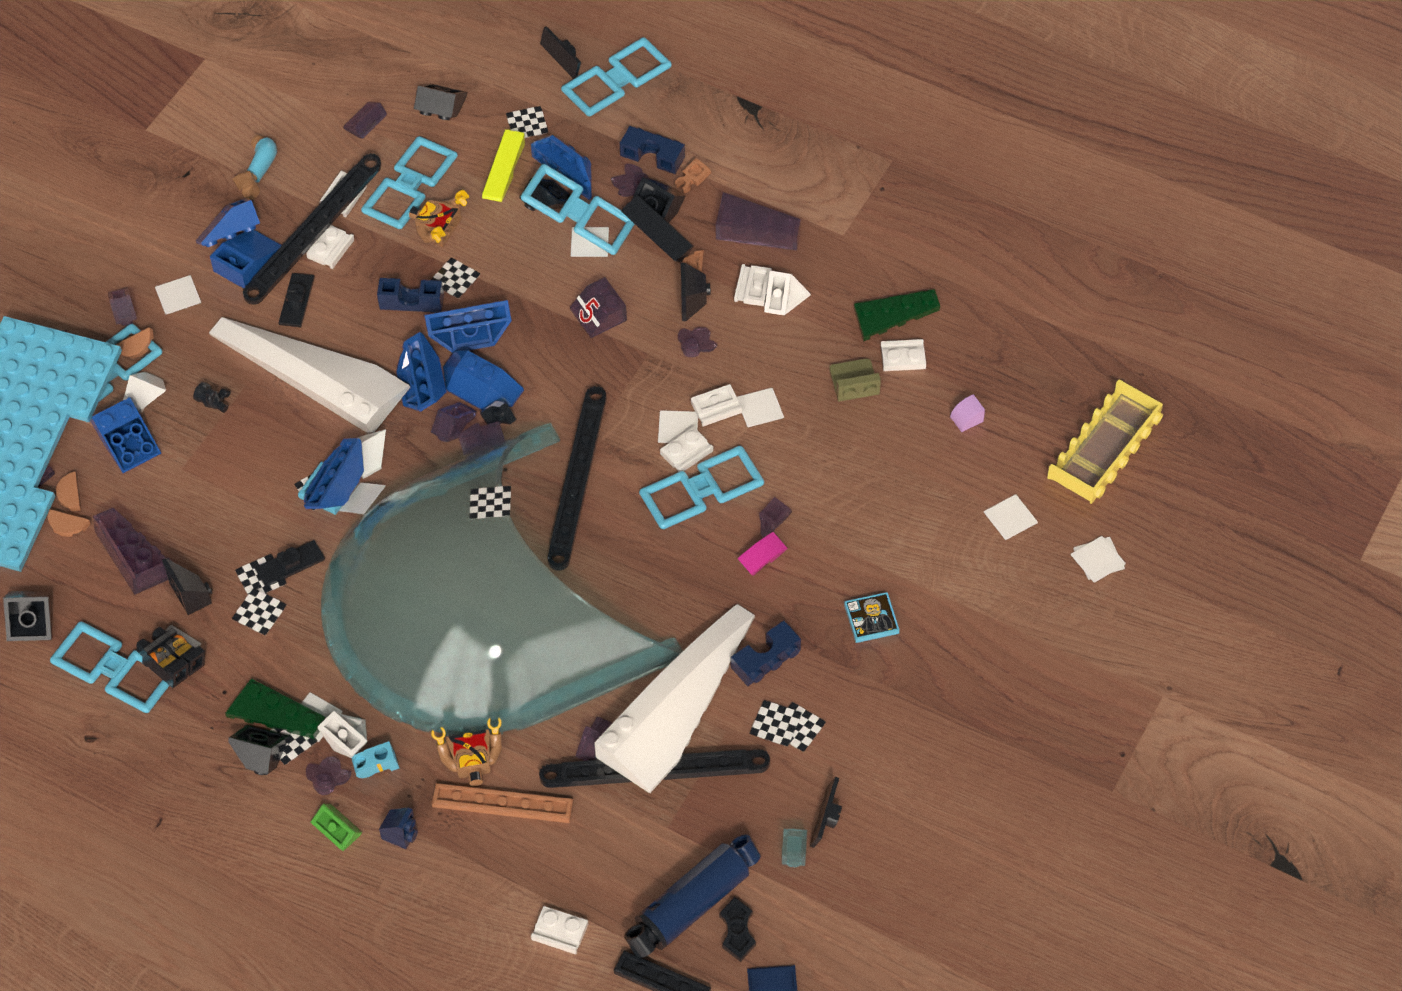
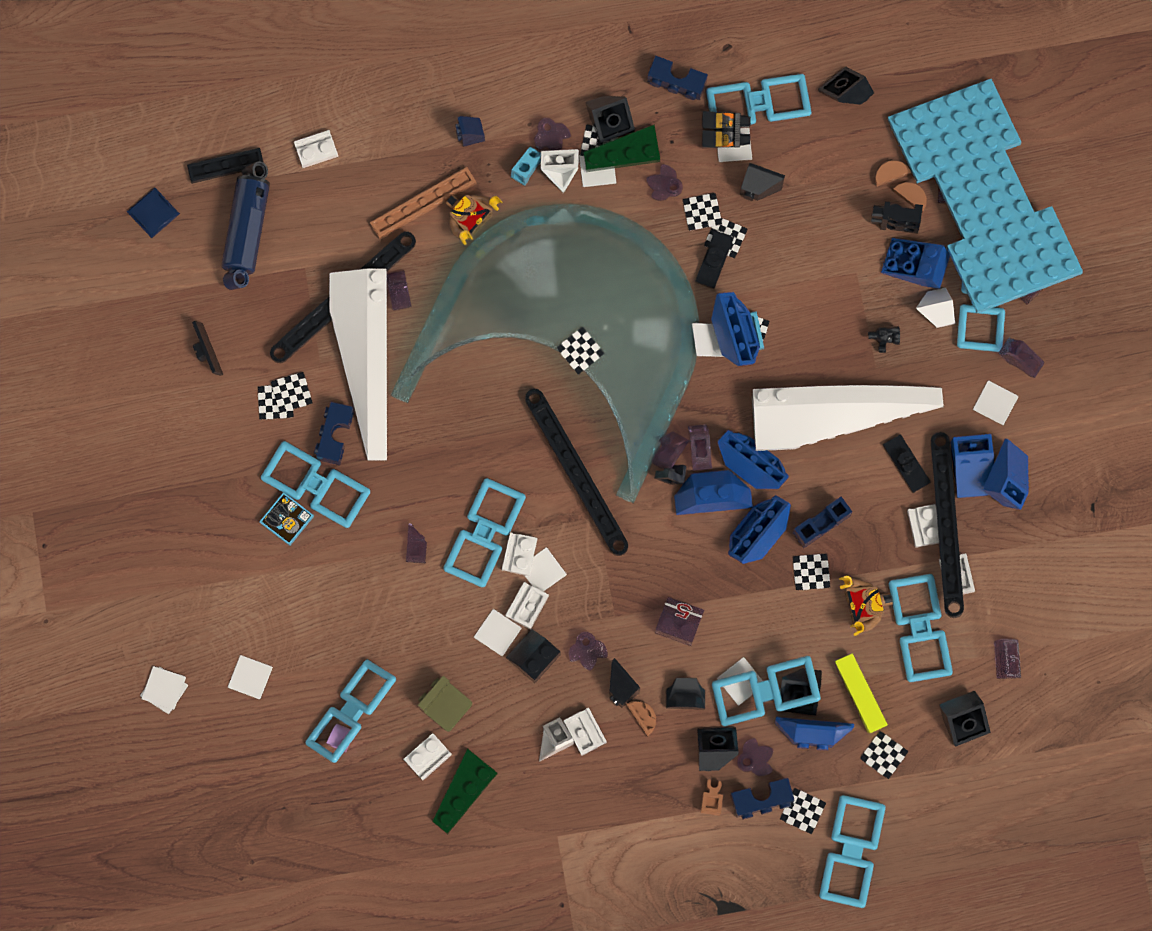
camera: 140 degrees right, 20 degrees up
wedge [93,508,173,595] -> none
nougat tile [115,327,154,359] -> none
piece [232,135,277,200] -> none
bright green slope [310,804,362,851] -> none
white slope [358,429,386,479] -> none
black piece [540,26,581,79] -> none
black slope [621,195,694,262] -> none
wedge [716,192,801,250] -> none
black tile [719,897,756,962] -> none
dark pink slope [737,532,788,576] -> none
clear light blue brick [782,829,807,867] -> none
window [1047,380,1163,504] -> none
none -> medium azure bar [261,441,370,528]
none -> medium azure bar [305,660,396,763]
none -> black slope [506,629,561,683]
none -> dark blue arch [647,56,708,100]
none -> plate [647,164,683,201]
none -> black slope [666,678,705,710]
none -> sticker [780,788,826,834]
none -> black hips [871,201,923,234]

